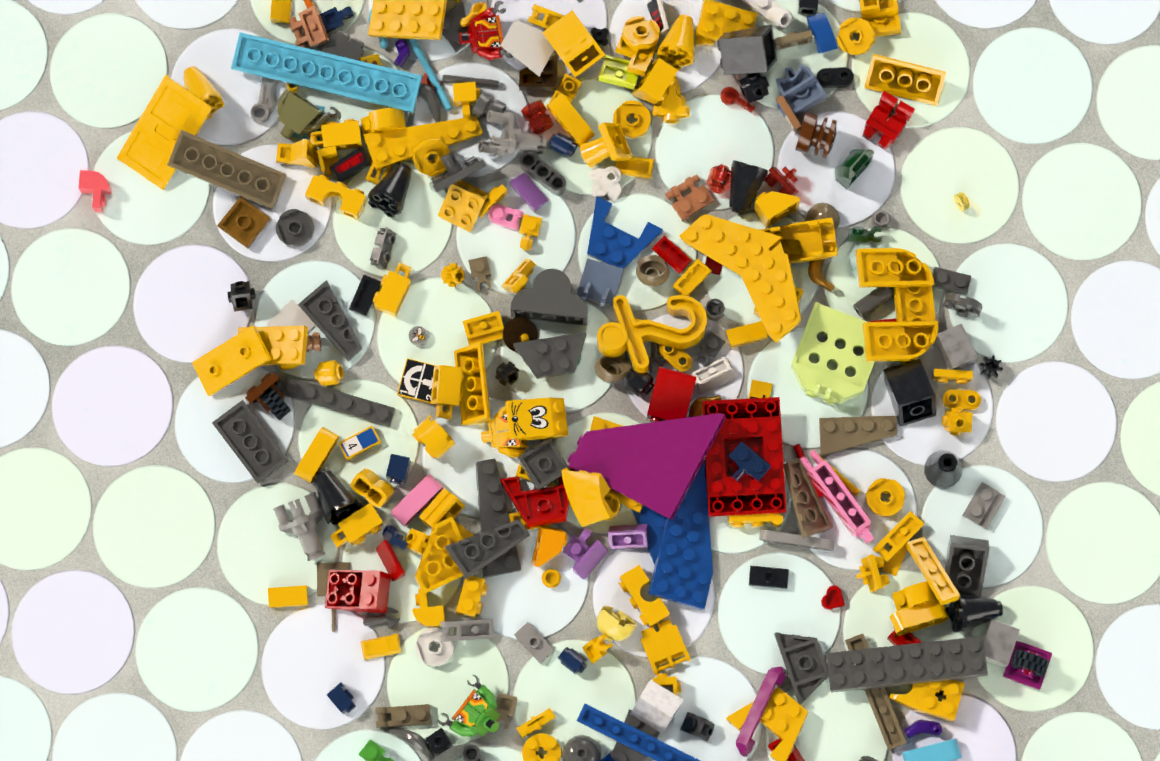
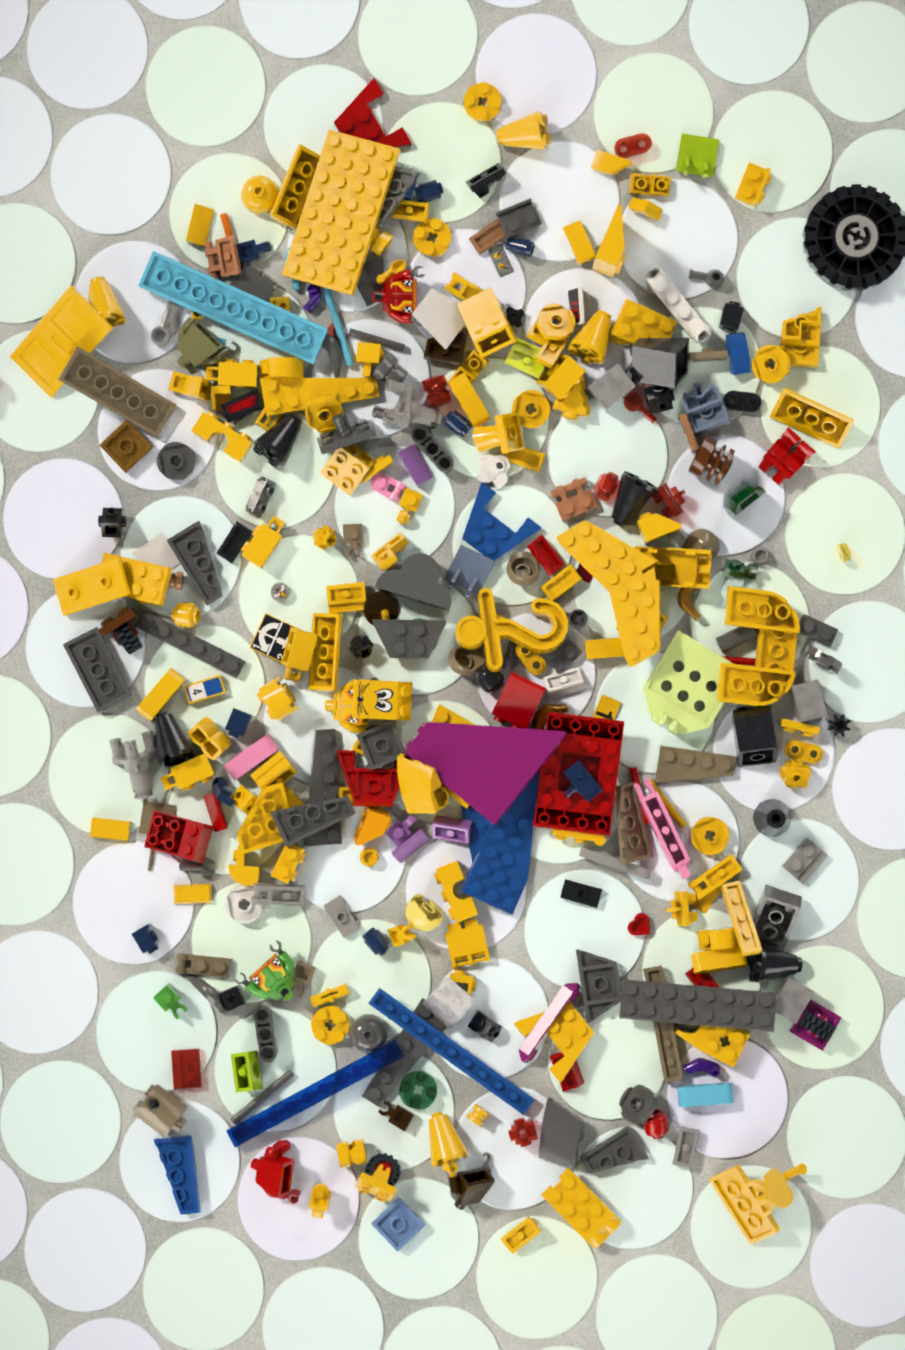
camera: 10 degrees right, 10 degrees up
none -> flat silver piece [587,364,636,412]

